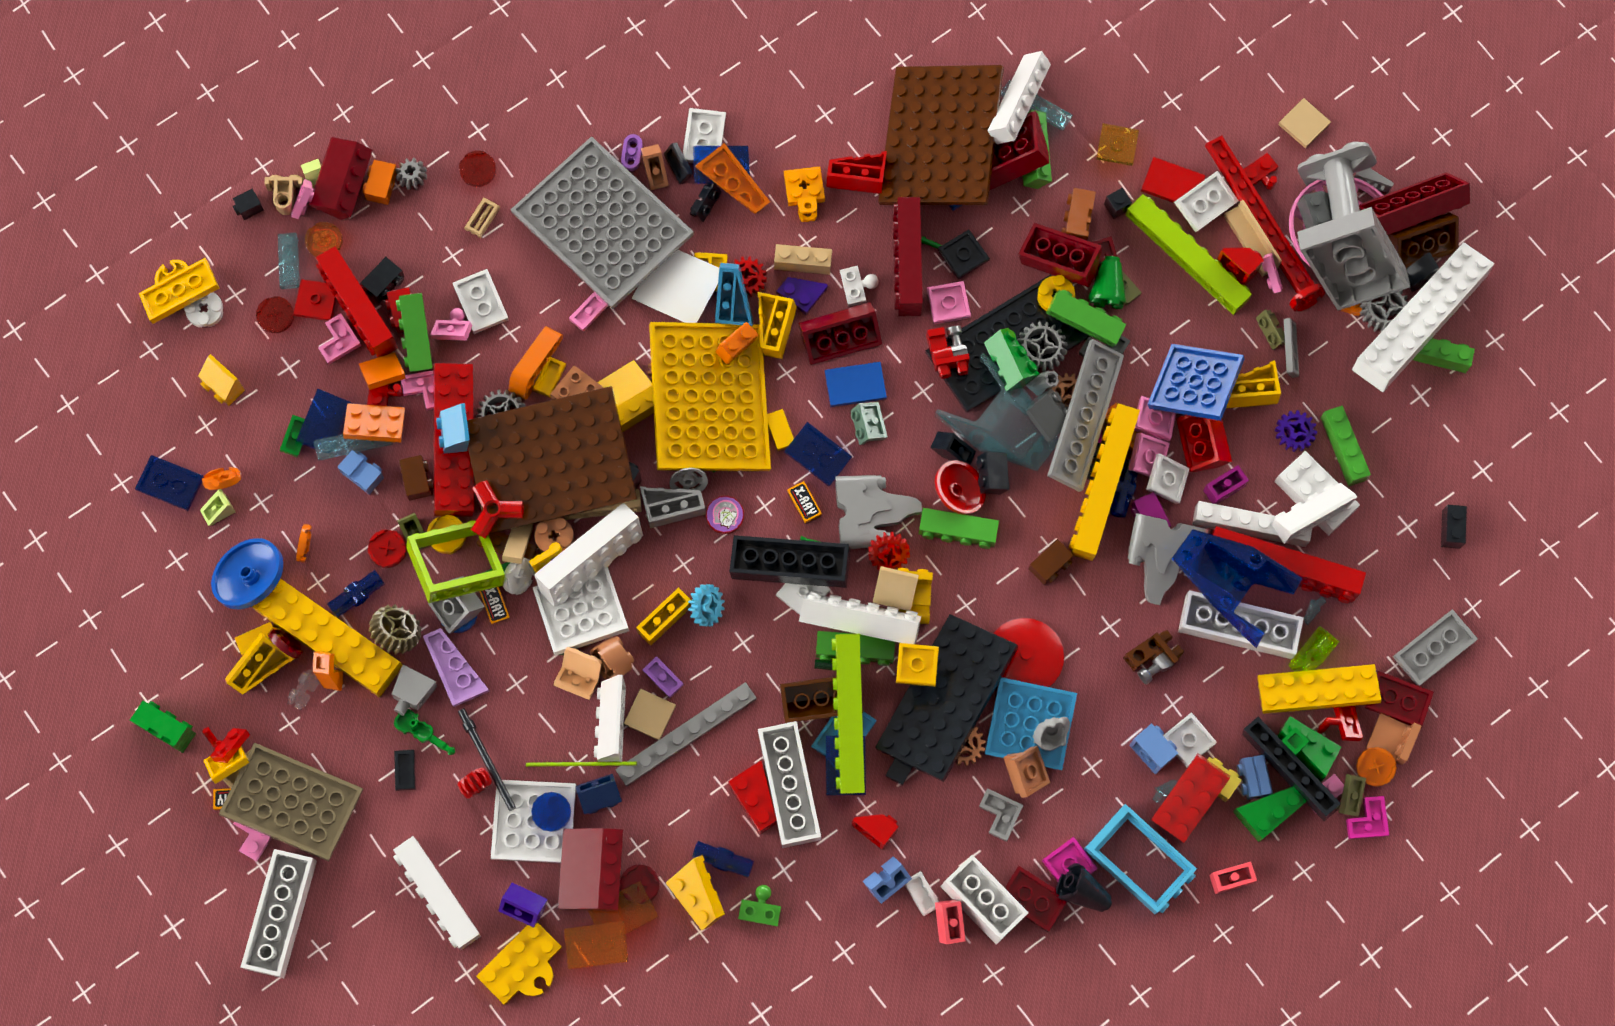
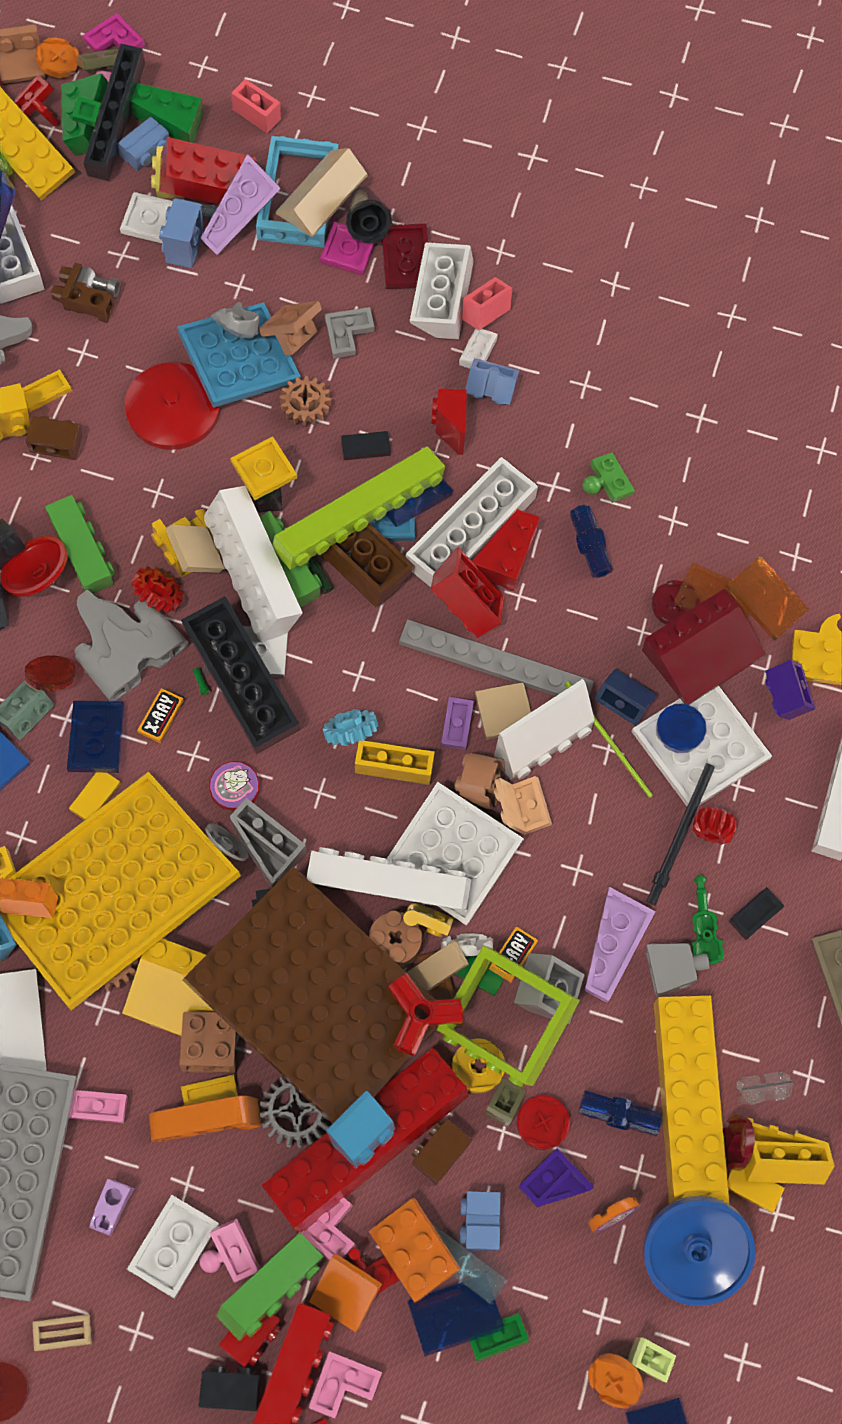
camera: 130 degrees left, 5 degrees down
orange slope [313,651,343,691] -> none
dark tan gear [369,604,422,655] -> none
yellow wedge [666,855,725,930] -> none
black plate [875,614,1018,782] -> none
none -> yellow tile [22,369,72,412]
none -> clear red tile [25,655,76,691]
none -> lavender leg [90,1179,134,1236]
none -> lavender wing [201,154,281,255]
none -> tan slope [276,148,367,238]
none -> red slope [431,546,504,638]
none -> dark purple wing [518,1148,594,1207]

